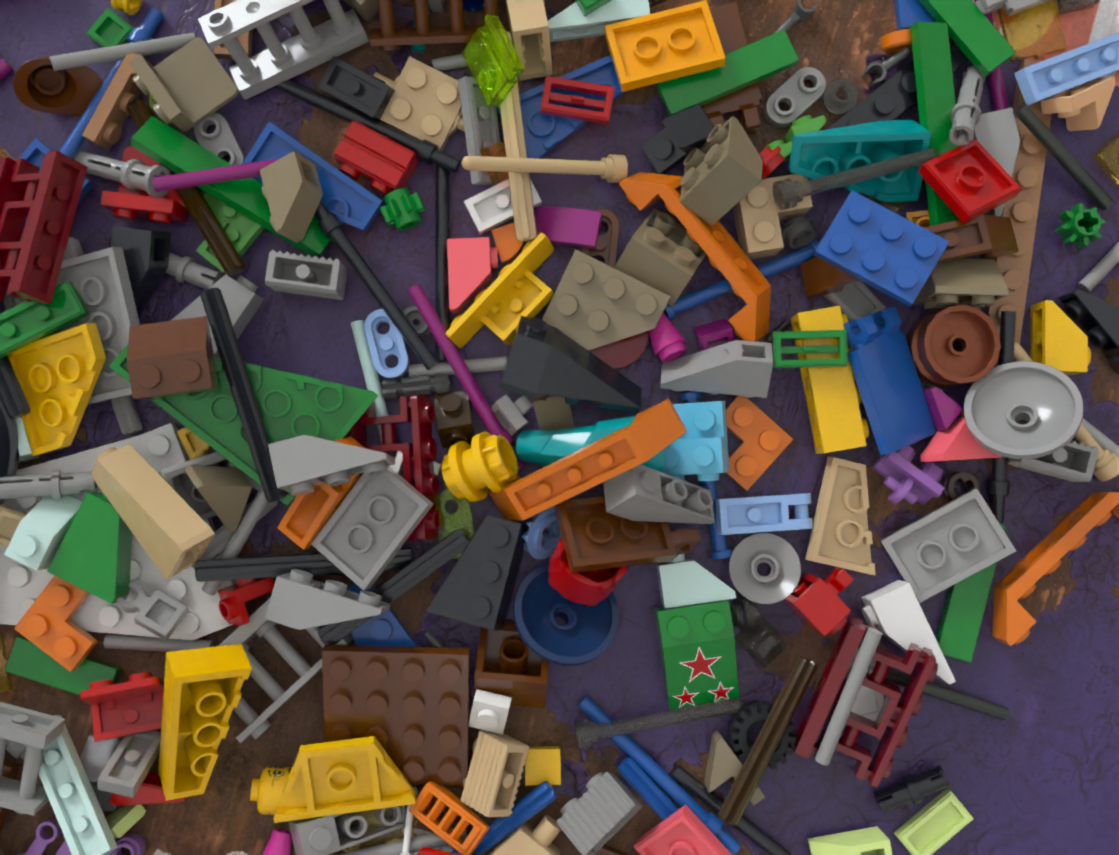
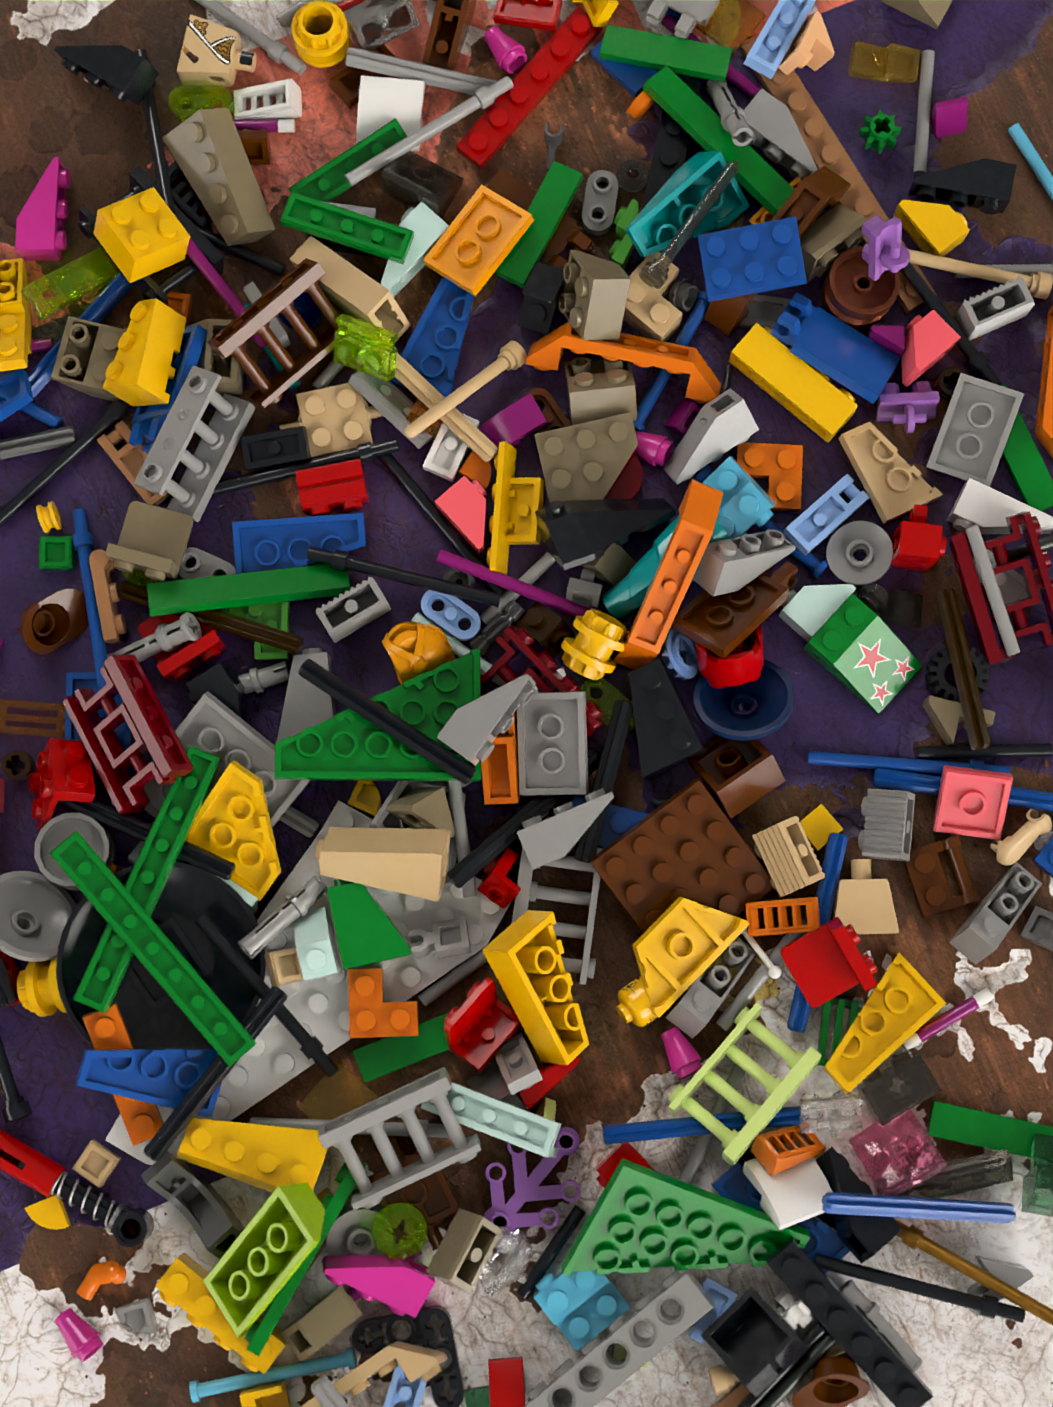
camera: 30 degrees left, 5 degrees down
light grey bar [49,32,196,71] -> none
reddish brown slope [127,316,219,401] -> none
magenta bar [152,159,278,192] -> none
dark tan slope [260,151,323,243] -> none
green gear [380,188,426,231] -> none
white bracket [468,689,512,735] -> none
red tile [540,76,615,125] -> none
clear smoke piece [574,698,744,751] -> none
red plate [759,146,785,179] -> none
green tile [772,330,848,369] -> none
dark grey hand [861,47,910,89] -> none
red tile [918,139,1022,224] -> none
light grey dish [964,361,1083,459] -> none
pearl dark grey bar [1013,102,1114,210] -> none
none -> light orange helmet [382,621,455,685]
none -> medium lavender hips [862,215,910,282]

